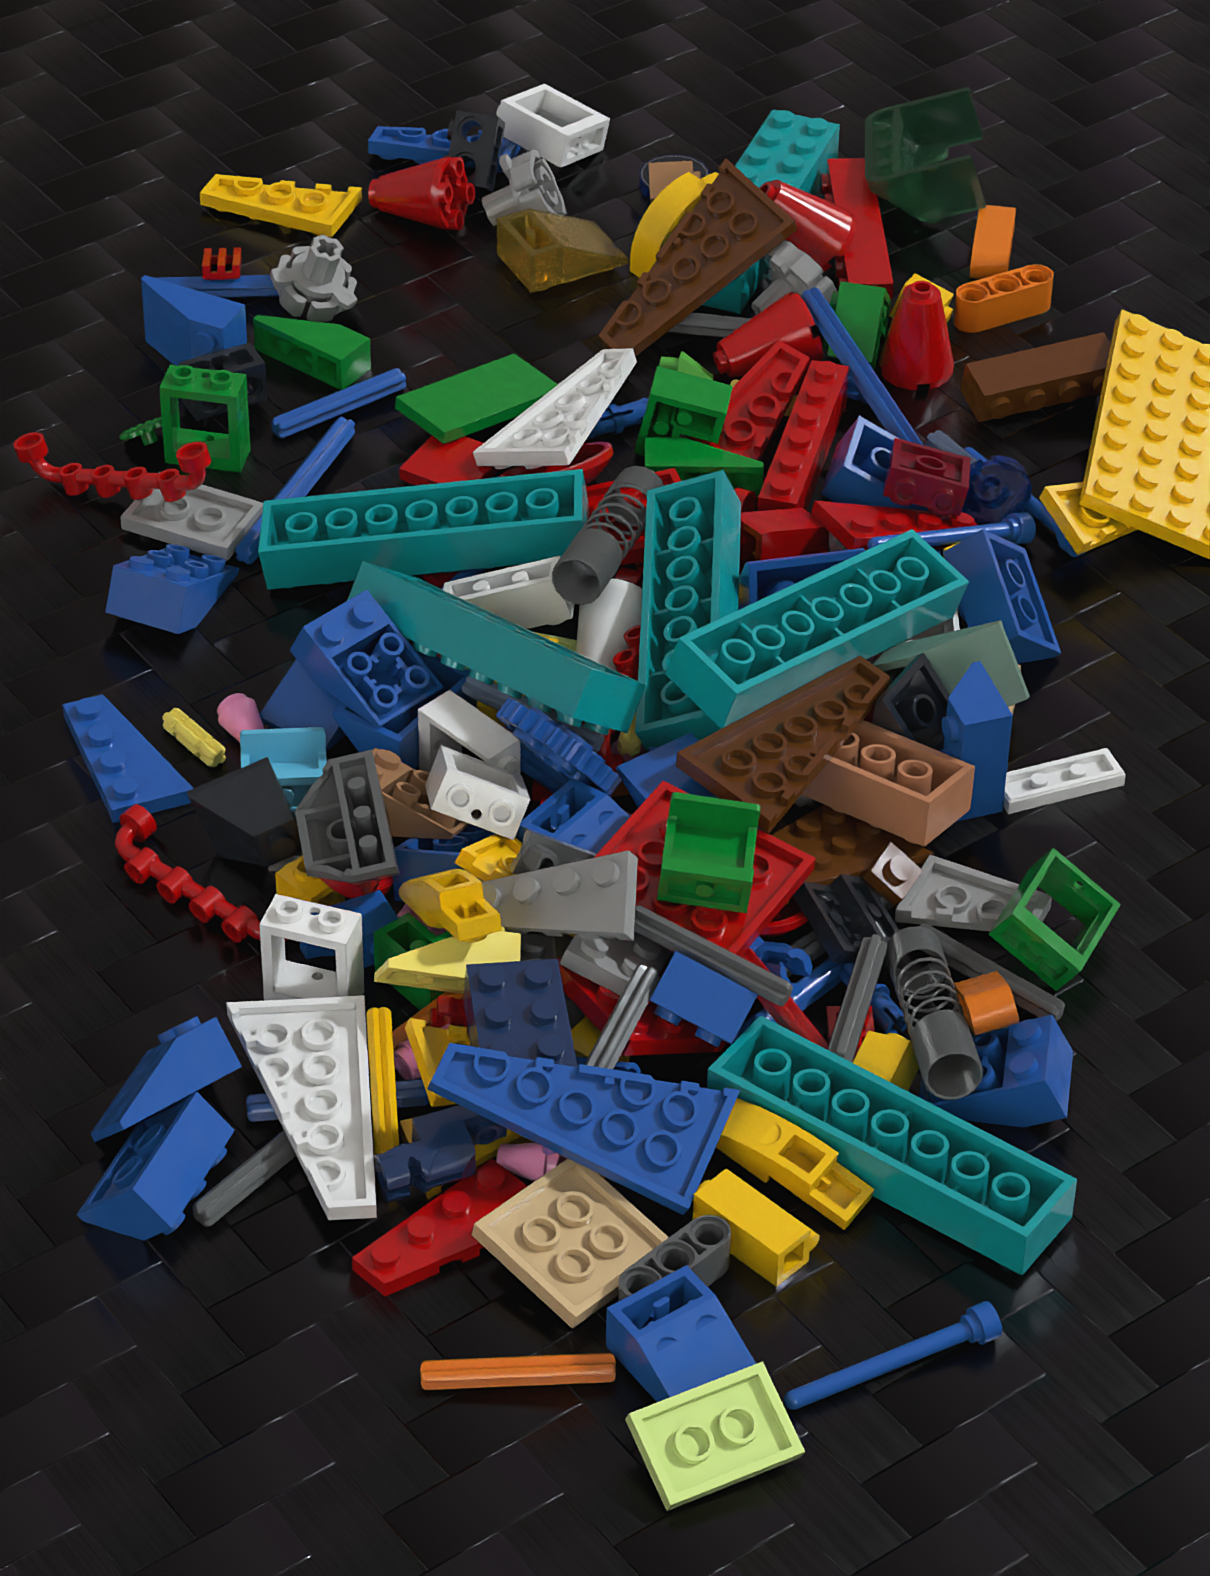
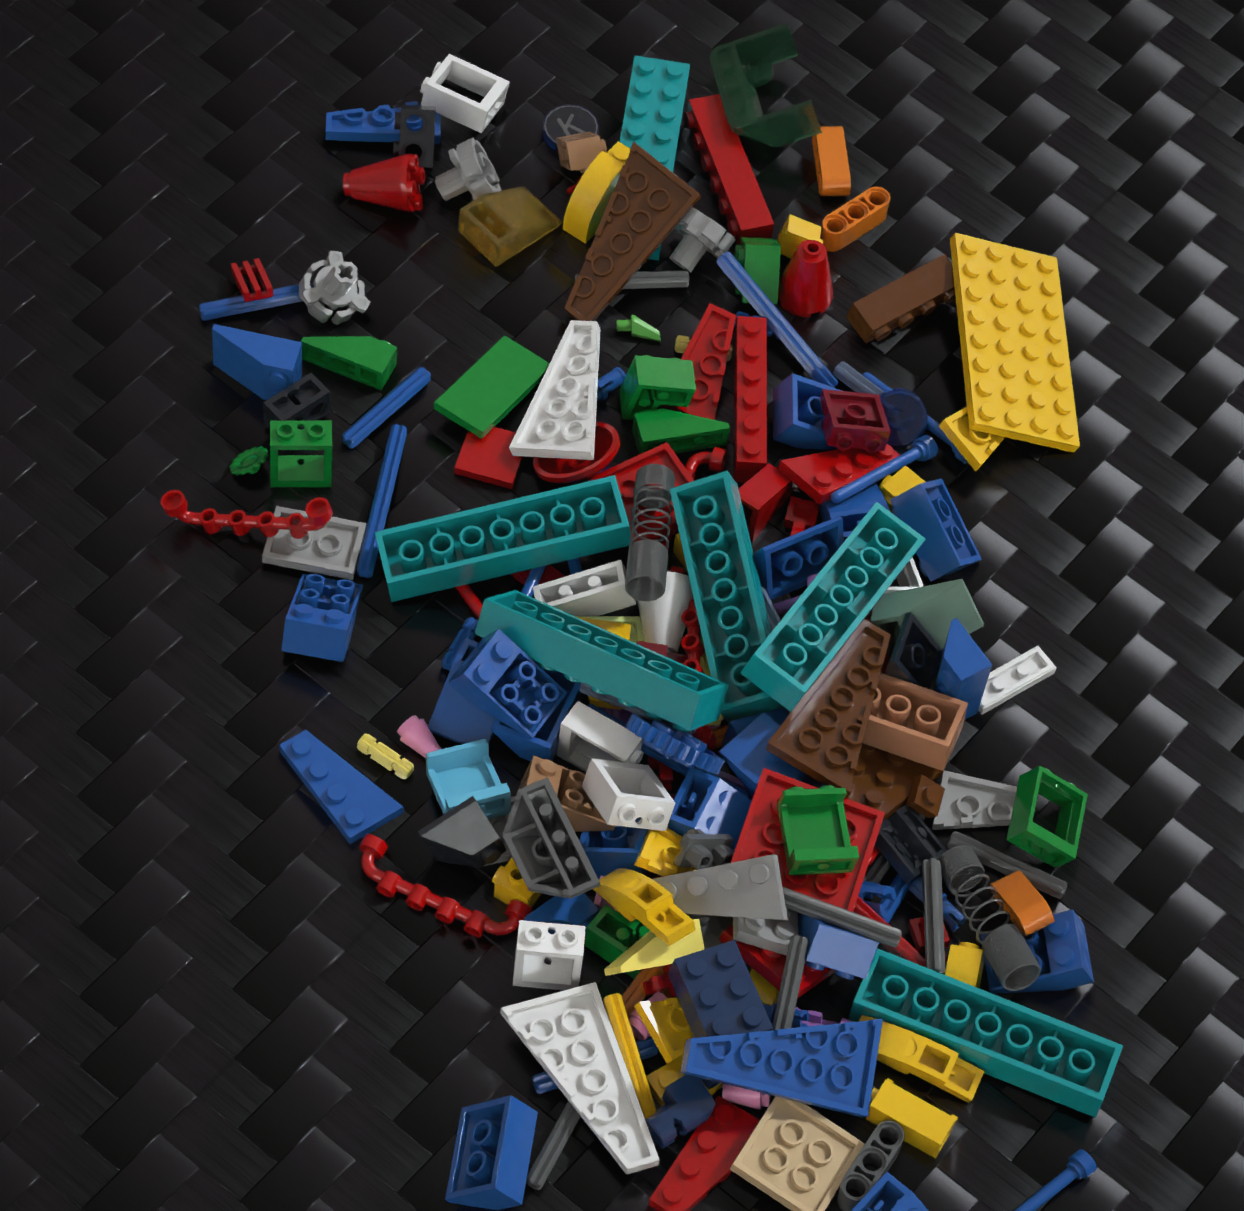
camera: 20 degrees left, 15 degrees up
blue slope [91,1016,242,1142] -> none
yellow wing [200,174,362,238] -> none
red cone [713,292,823,378] -> none
red cone [759,180,857,272] -> none

